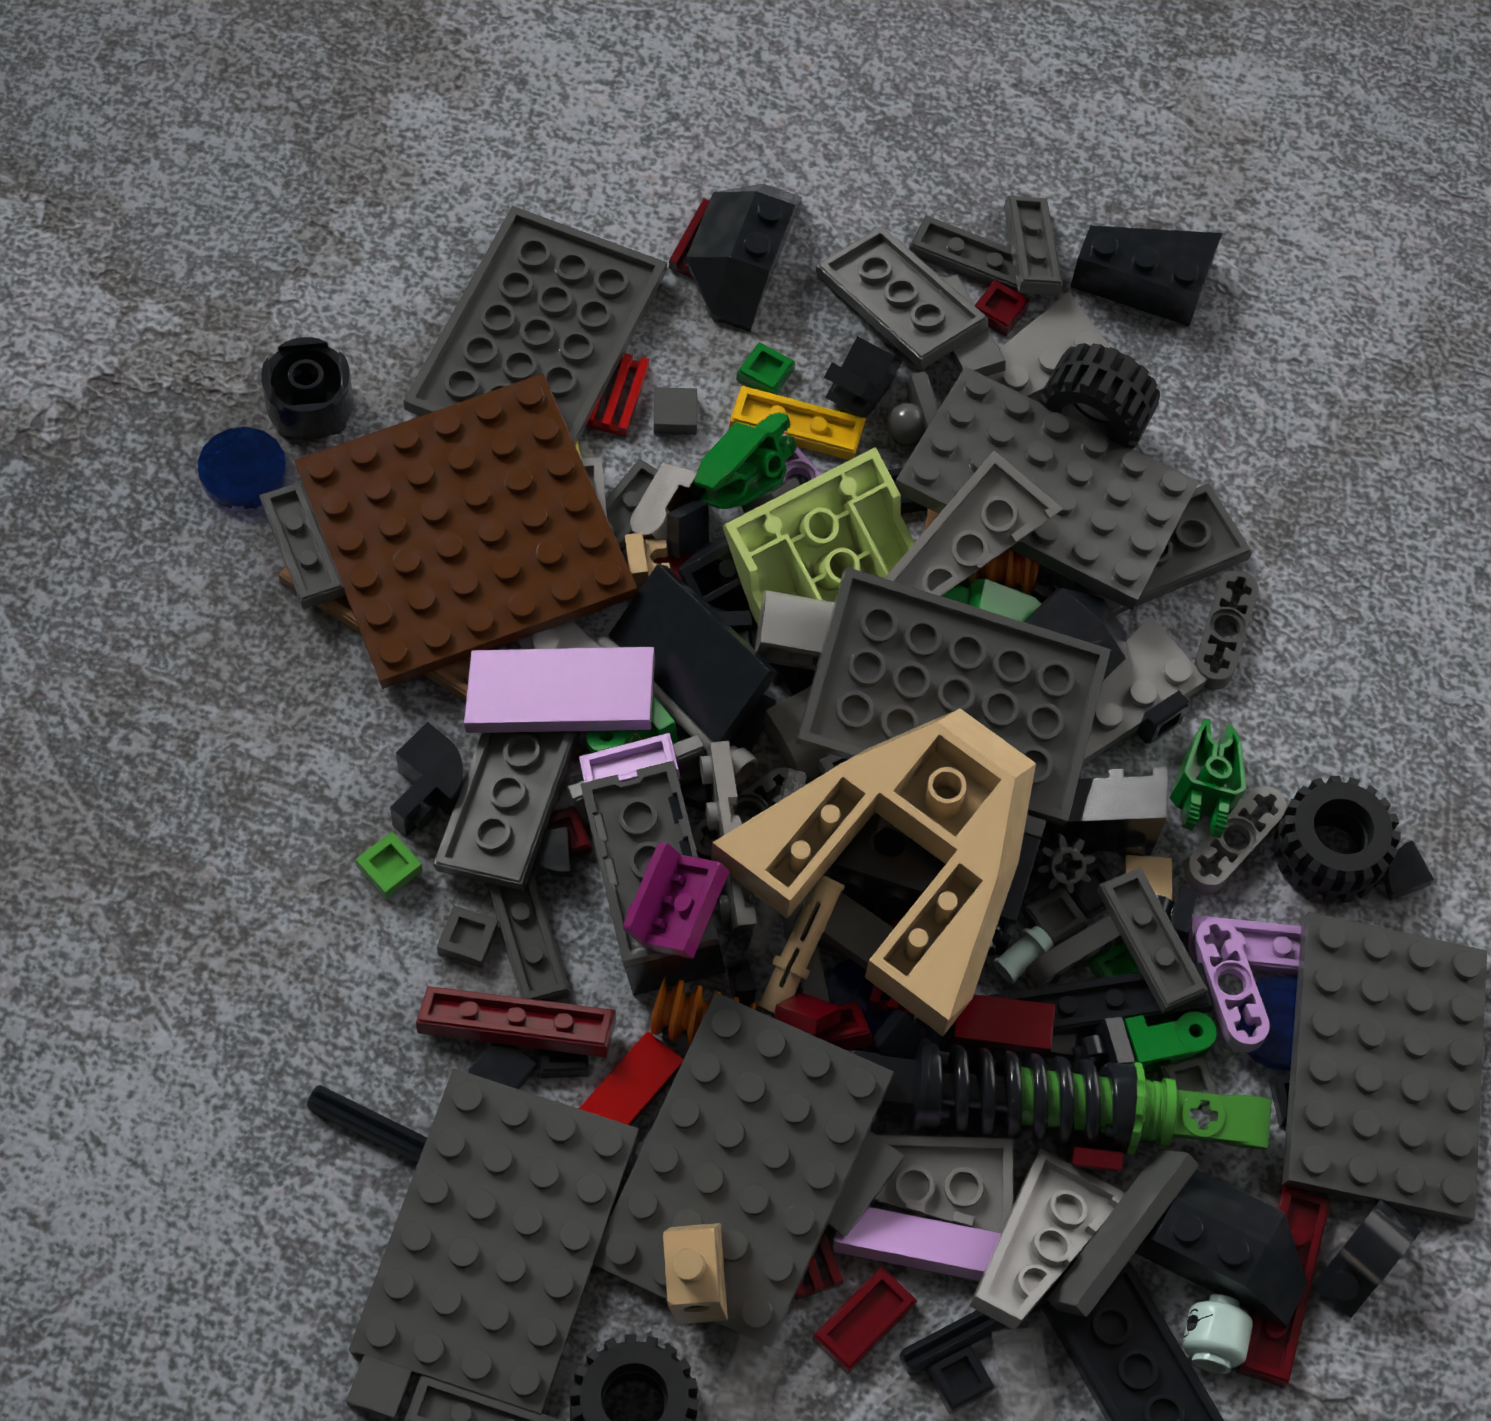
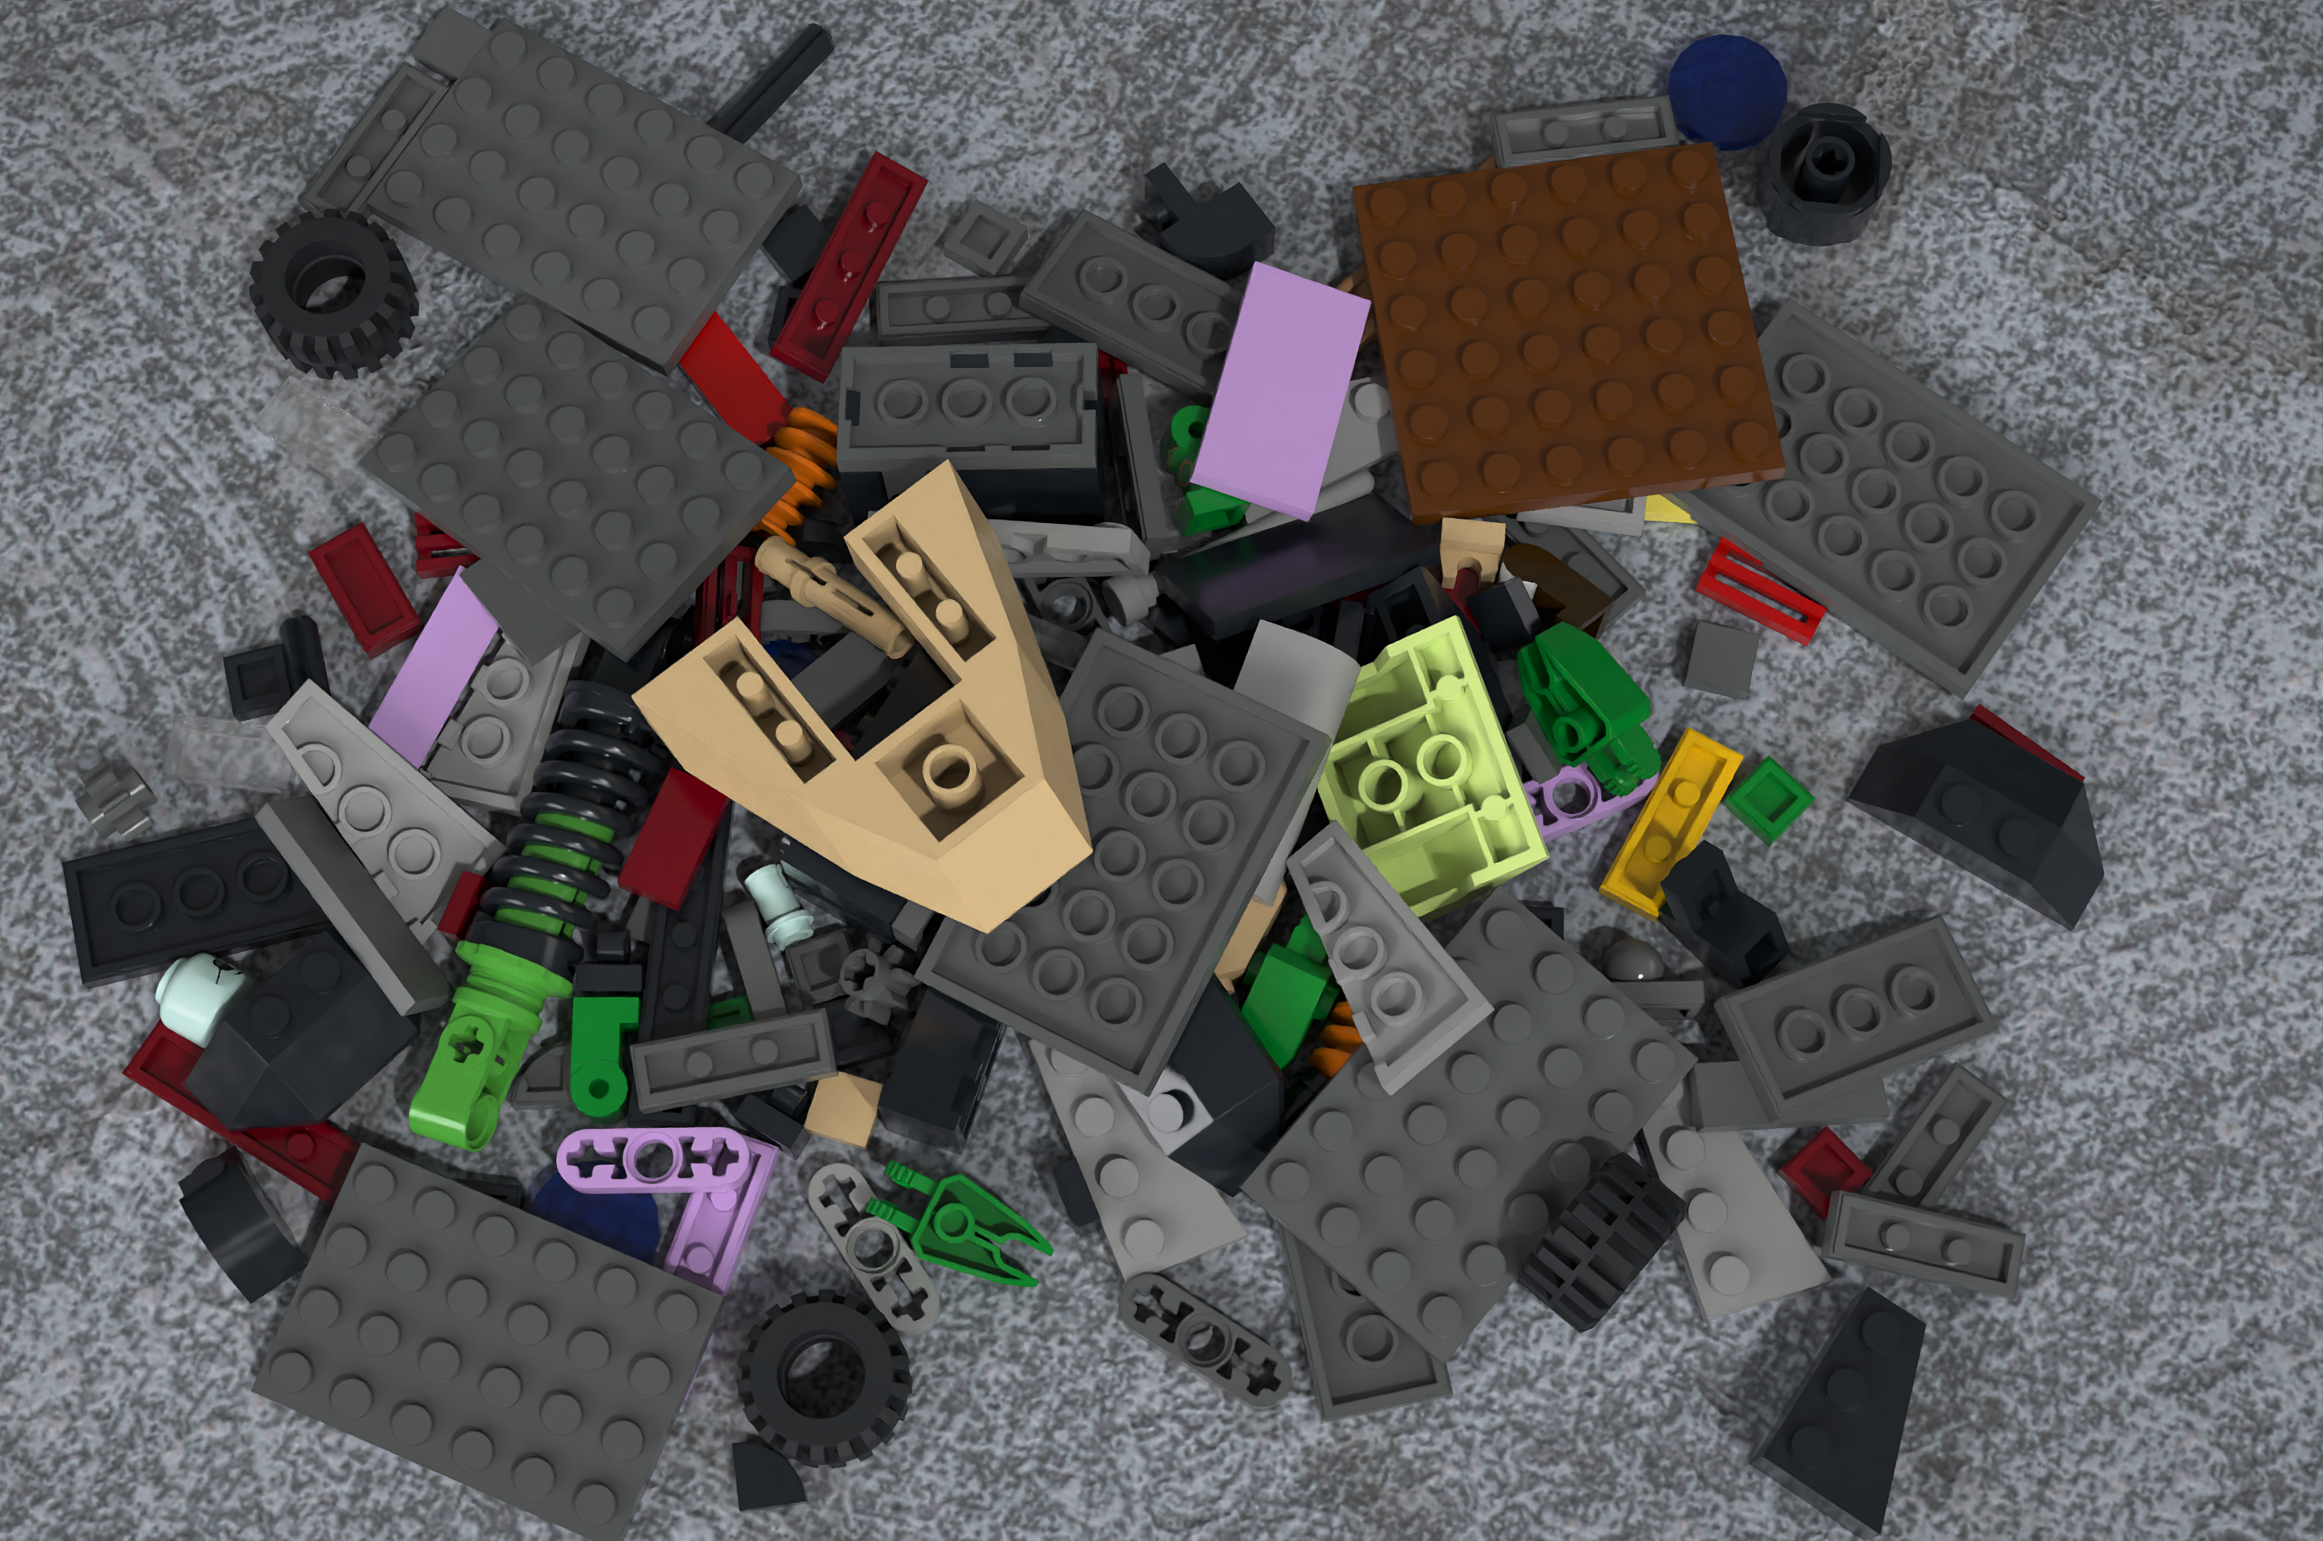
camera: 110 degrees right, 10 degrees up
bright green plate [355,832,423,899] -> none
lavender tile [579,733,681,783] -> none
magenta bracket [623,842,730,959] -> none
tan torso [663,1223,728,1324] -> none
dark red tile [774,992,842,1036] -> none

